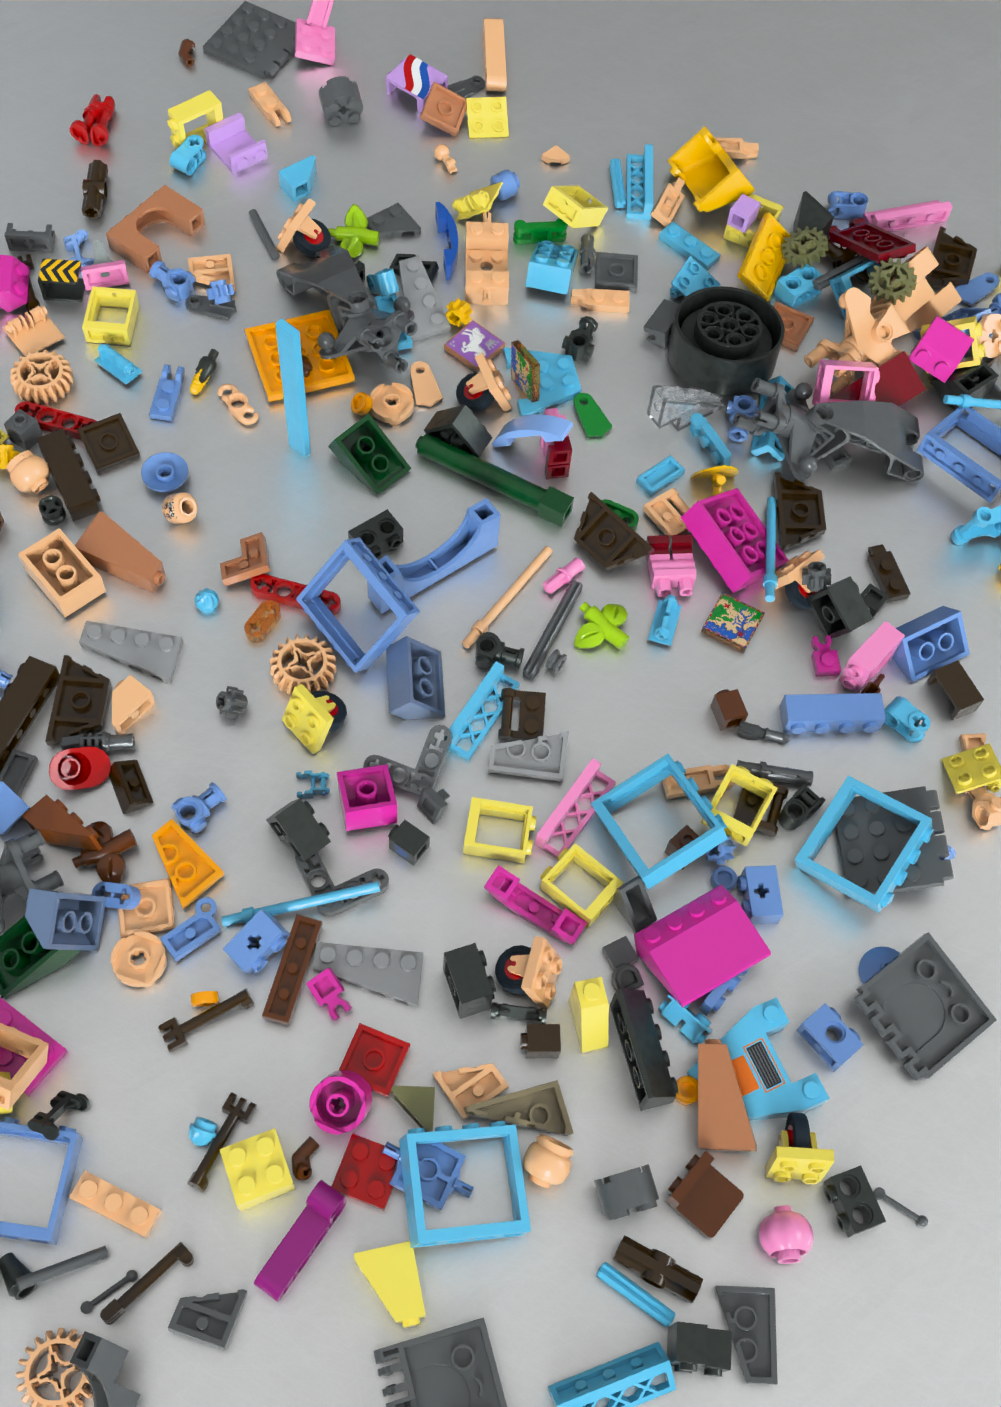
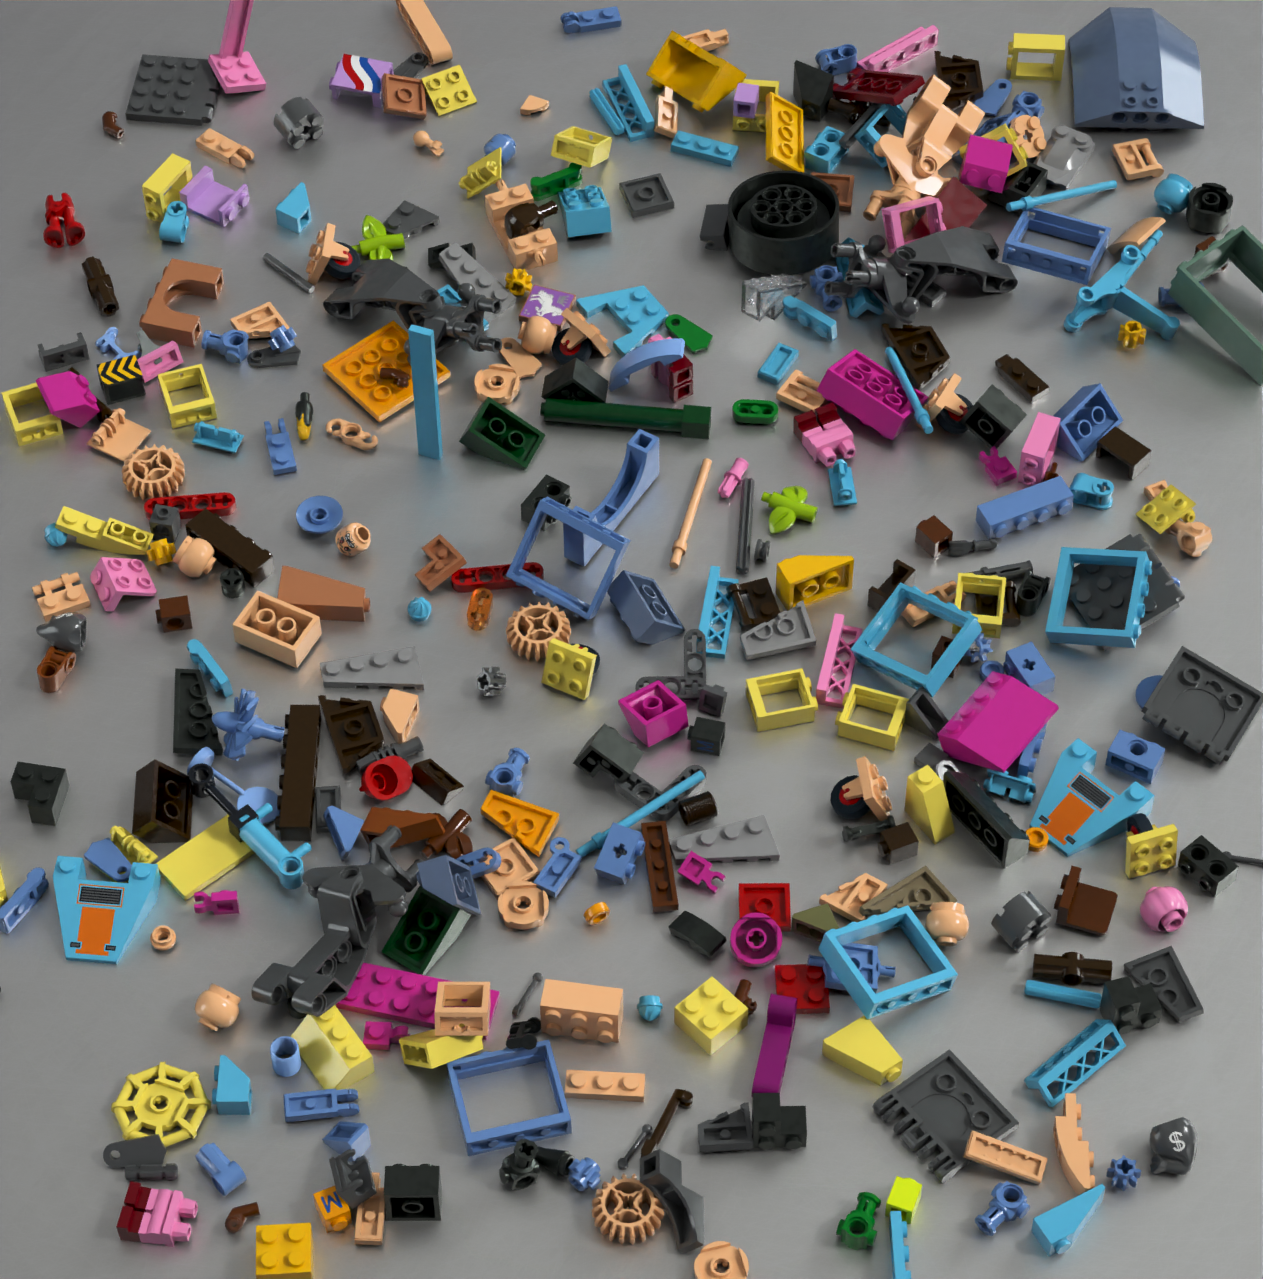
camera: 15 degrees left, 10 degrees down
dark grey bar [16,1246,108,1290] -> none
dark brown tile [77,413,140,472] -> none
dark brown hinge [158,988,254,1052] -> none
dark brown hinge [187,1092,257,1192] -> none
medium azure piece [296,770,330,799] -> none
light orange tile [351,392,373,416] -> none
medium azure piece [366,268,400,296] -> none
blue slope [435,202,458,280] -> none
pearl dark grey brick [443,943,496,1019] -> none
pearl dark grey connector [475,632,525,670] -> none
dark pink slope [484,865,587,945] -> none
tile [511,340,540,403] -> none
pearl dark grey connector [562,316,598,362] -> none
light nougat hinge [570,288,630,313] -> none
dark brown wing [574,492,655,571] -> none
dark grey pin [579,234,596,274] -> none
medium azure hinge [670,256,720,298] -> none
yellow shield [690,465,739,496] -> none
nougat slope [698,1039,757,1152] -> none
tile [701,592,765,652] -> none
olive gear [781,226,828,268] -> none
dark grey gear [802,562,832,592] -> none
pearl dark grey plate [860,583,890,616] -> none
olive gear [868,258,917,305] -> none
none -> dark brown piece [504,200,558,239]
none -> dark grey hinge [512,973,543,1016]
none -> light nougat piece [518,316,557,354]
none -> light nougat brick [540,979,623,1043]
none -> medium blue hinge [560,6,622,33]
none -> medium blue gear [568,1157,601,1191]
none -> pearl dark grey slope [668,911,727,957]
none -> dark brown piece [678,791,718,827]
none -> pearl dark grey brick [752,1093,807,1150]
none -> yellow slope [776,555,854,611]
none -> dark brown panel [867,559,916,612]

